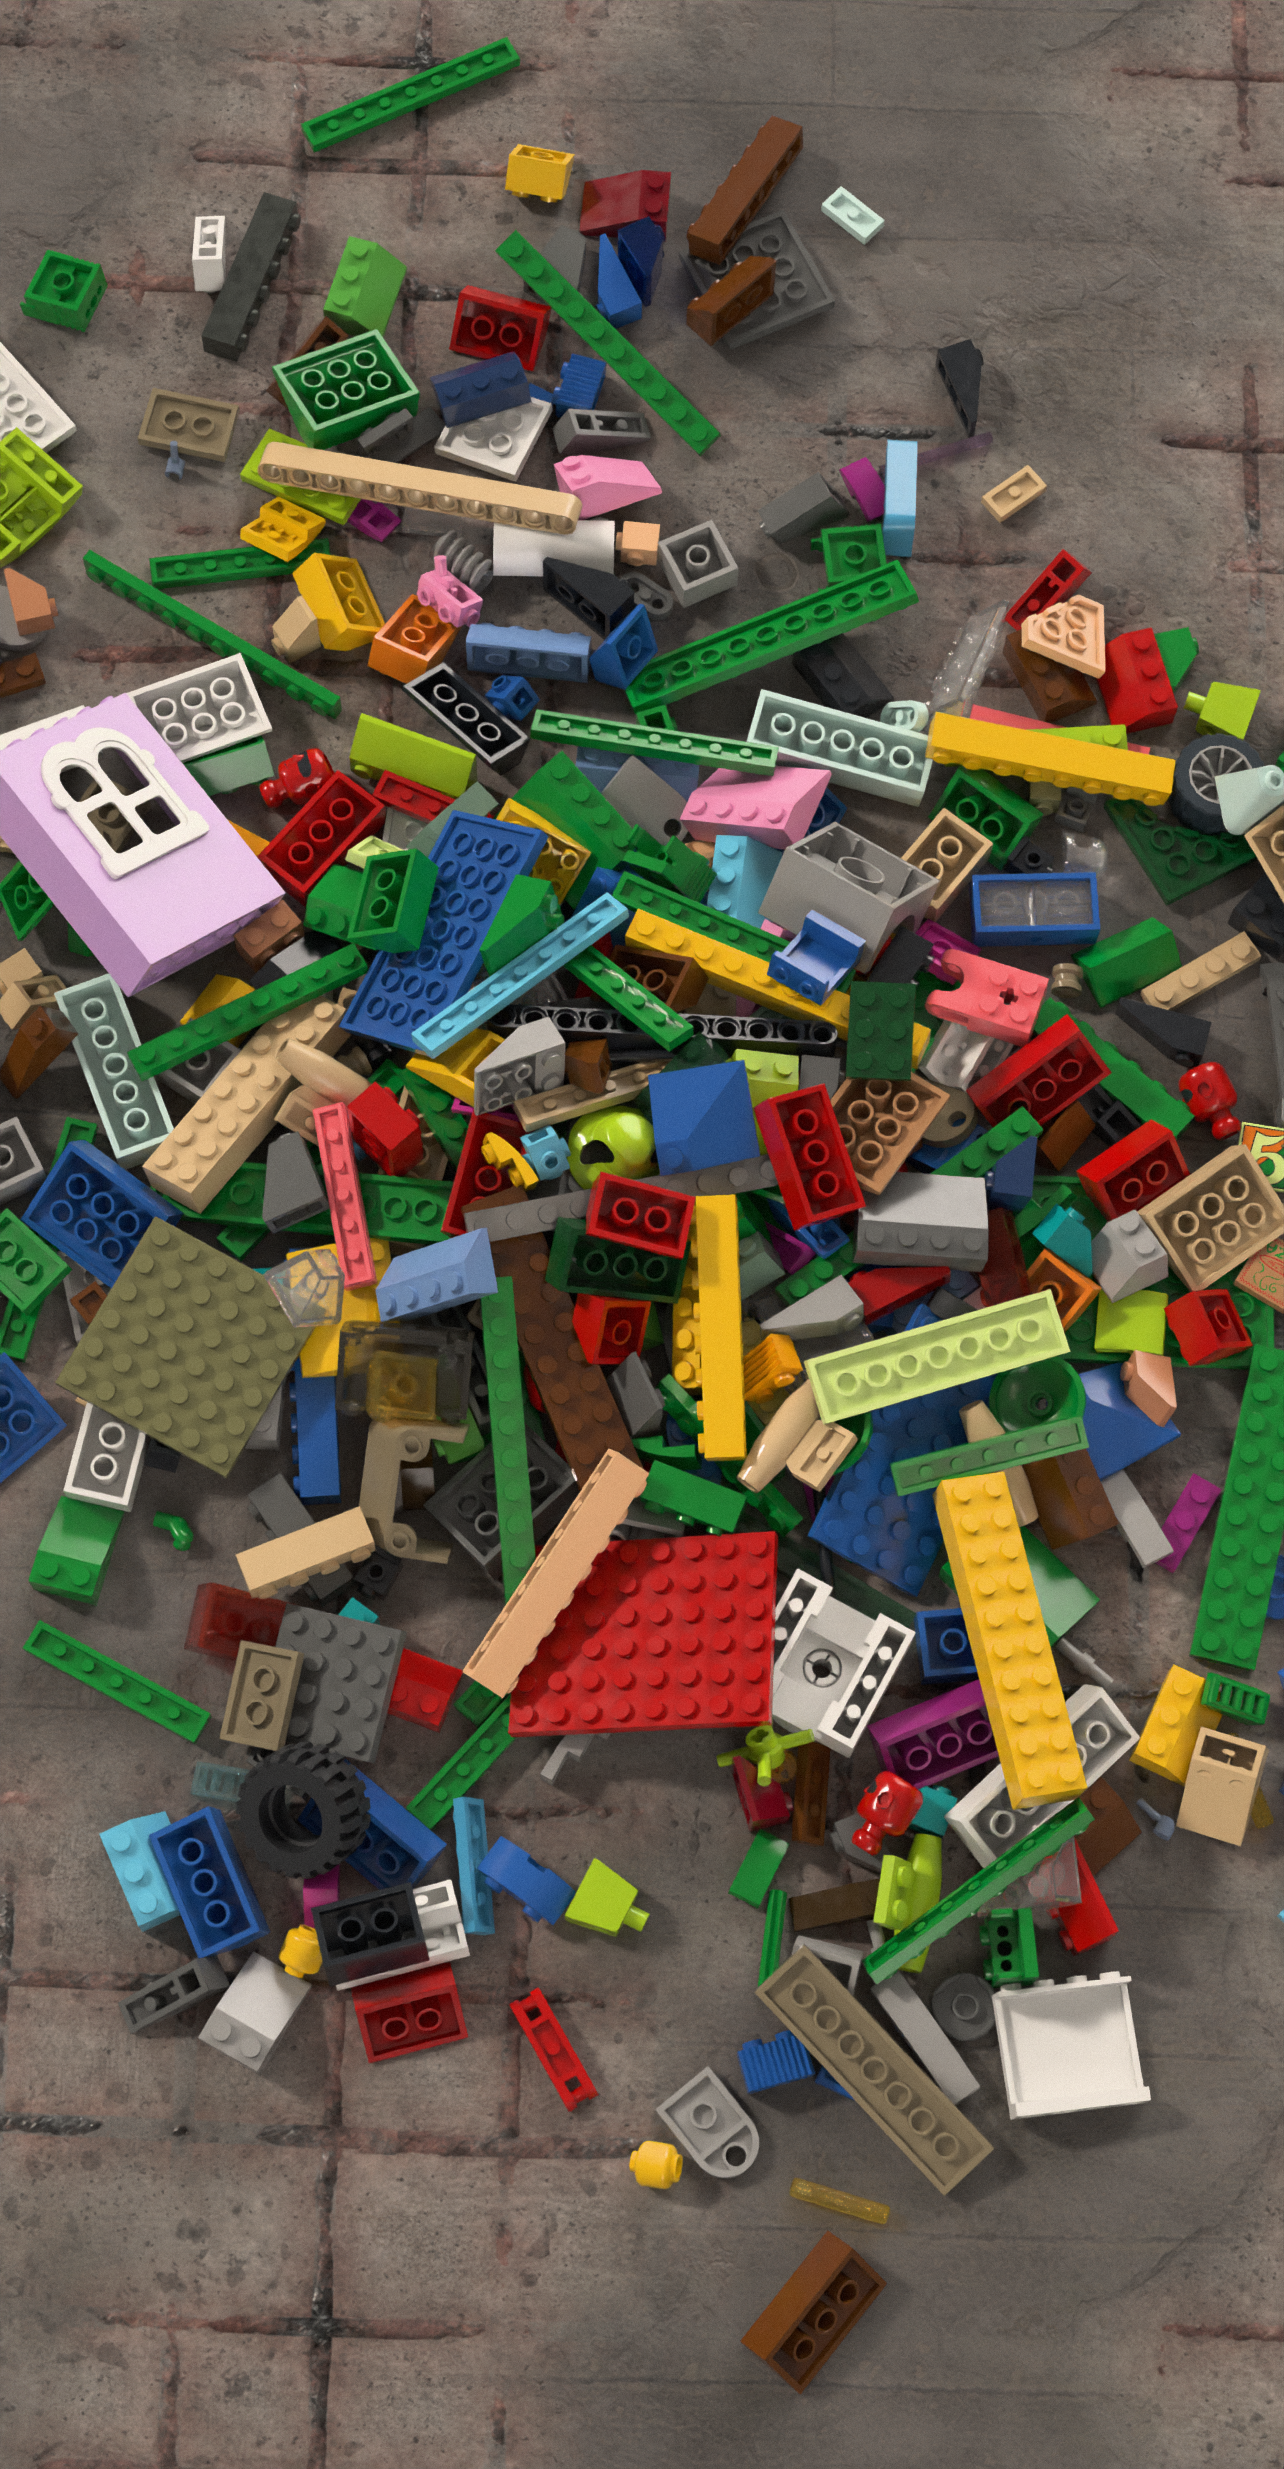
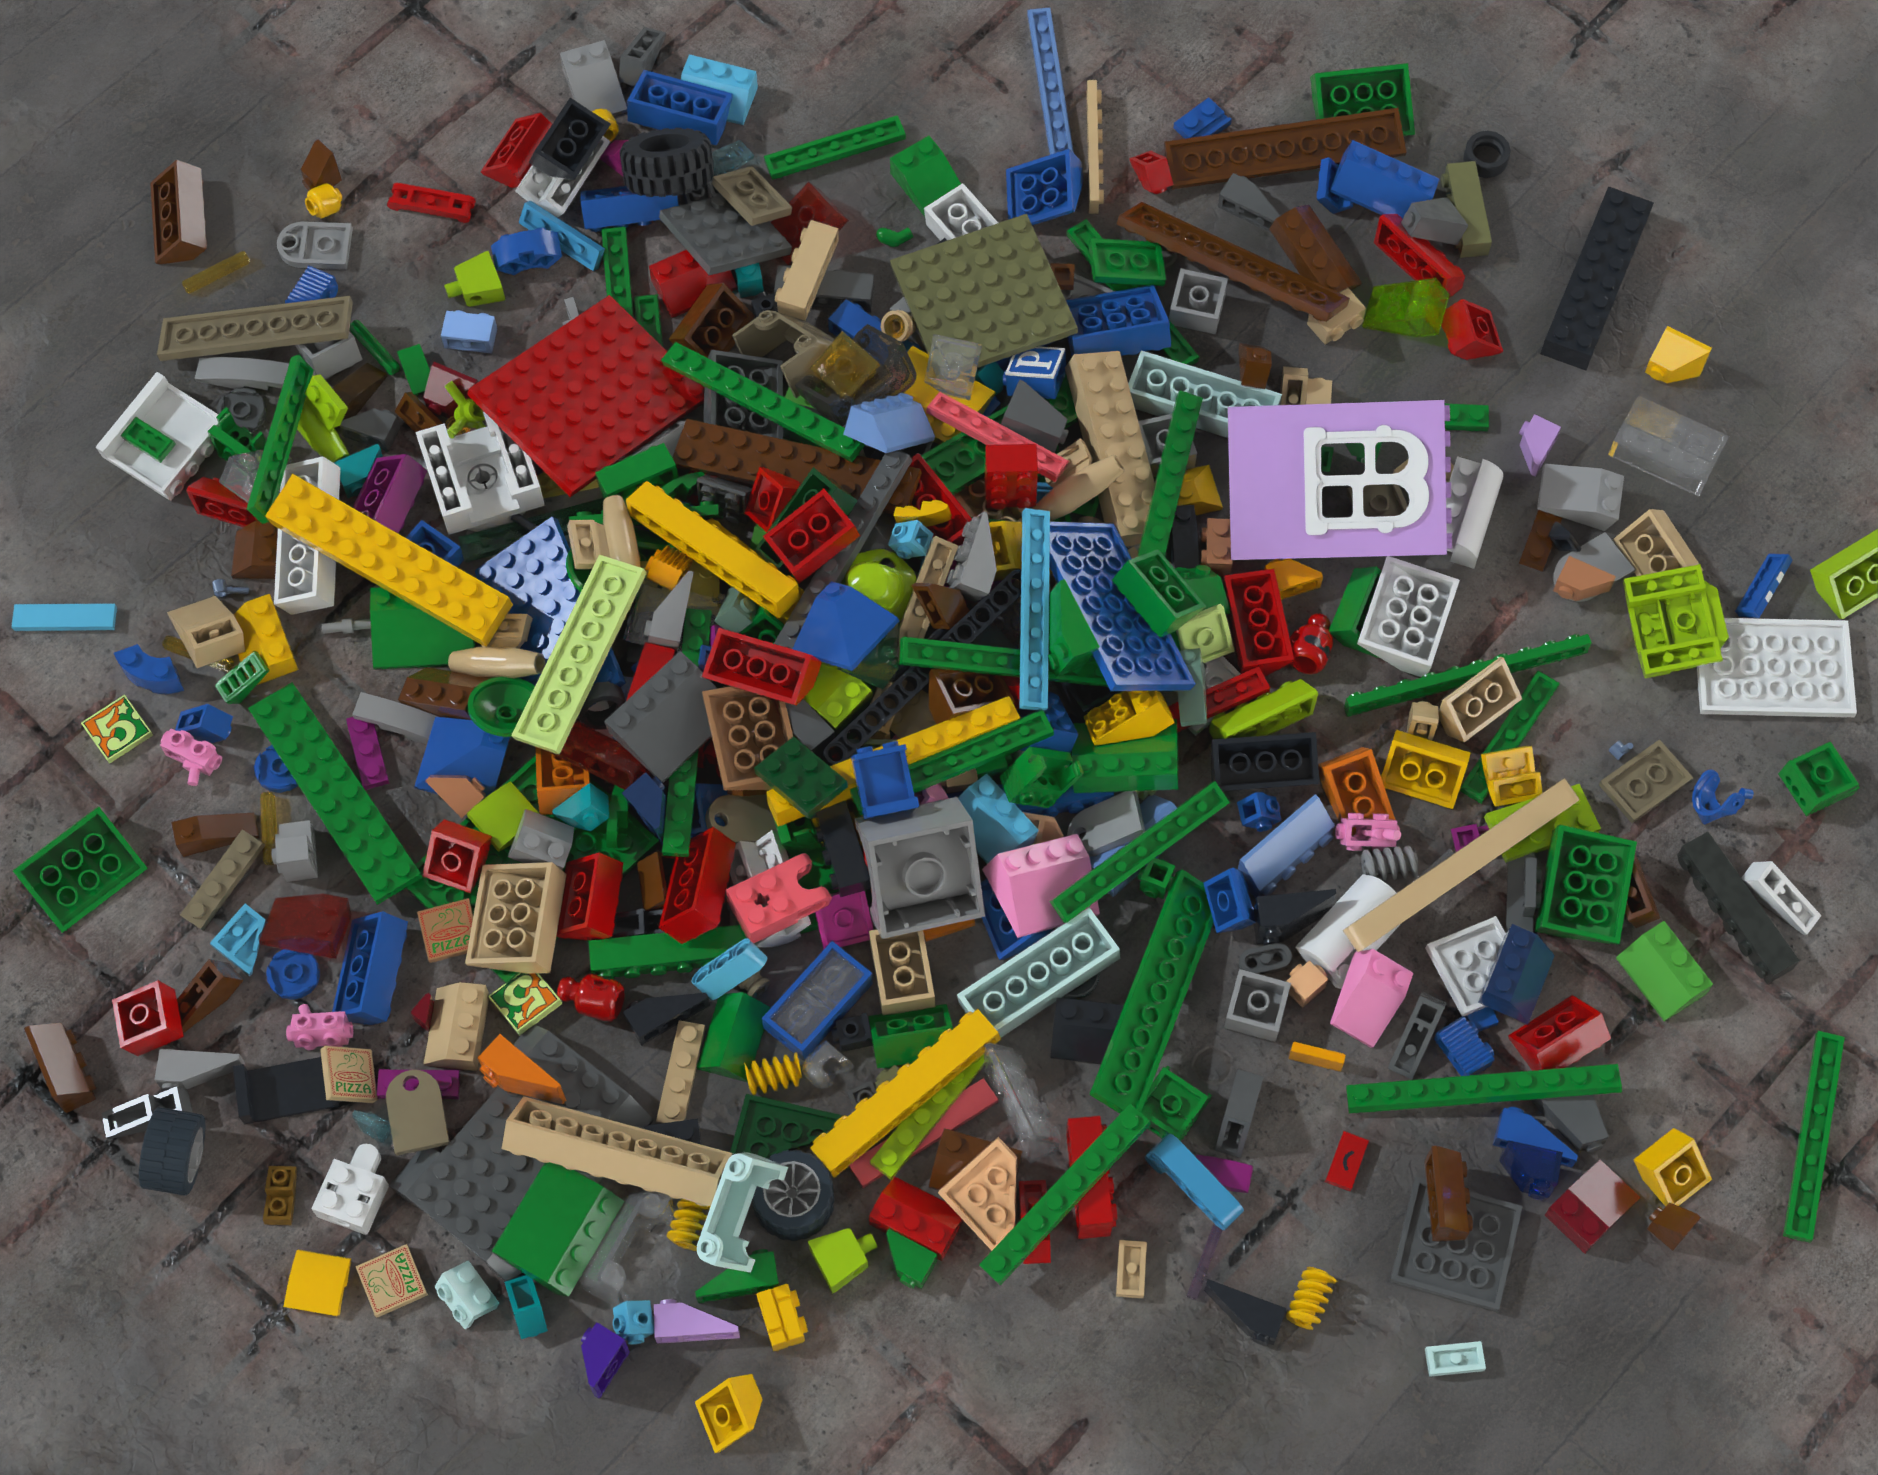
camera: 135 degrees right, 5 degrees down
light nougat brick [462,1449,649,1698] -> none
reddish brown brick [686,116,803,265] -> none
red piece [852,1771,923,1856] -> none
light aqua plate [880,700,929,732] -> none
green plate [889,1415,1089,1497] -> none
none -> green plate [121,417,176,463]
none -> reddish brown slope [301,140,342,191]
none -> light blue brick [441,310,497,354]
none -> reddish brown slope [669,283,755,358]
none -> medium azure beam [692,938,767,1001]
none -> yellow piece [744,1052,802,1095]
none -> tan piece [881,310,916,342]
none -> green plate [979,1104,1151,1286]
none -> piece [1003,346,1066,399]
none -> red brick [1066,1116,1117,1239]
none -> yellow piece [1286,1267,1337,1330]
none -> light orange tile [1289,1042,1346,1072]
none -> red tile [1325,1131,1369,1192]
none -> tan slope [1438,657,1522,742]
none -> reddish brown slope [1647,1202,1701,1251]
none -> blue helmet [1692,769,1754,825]

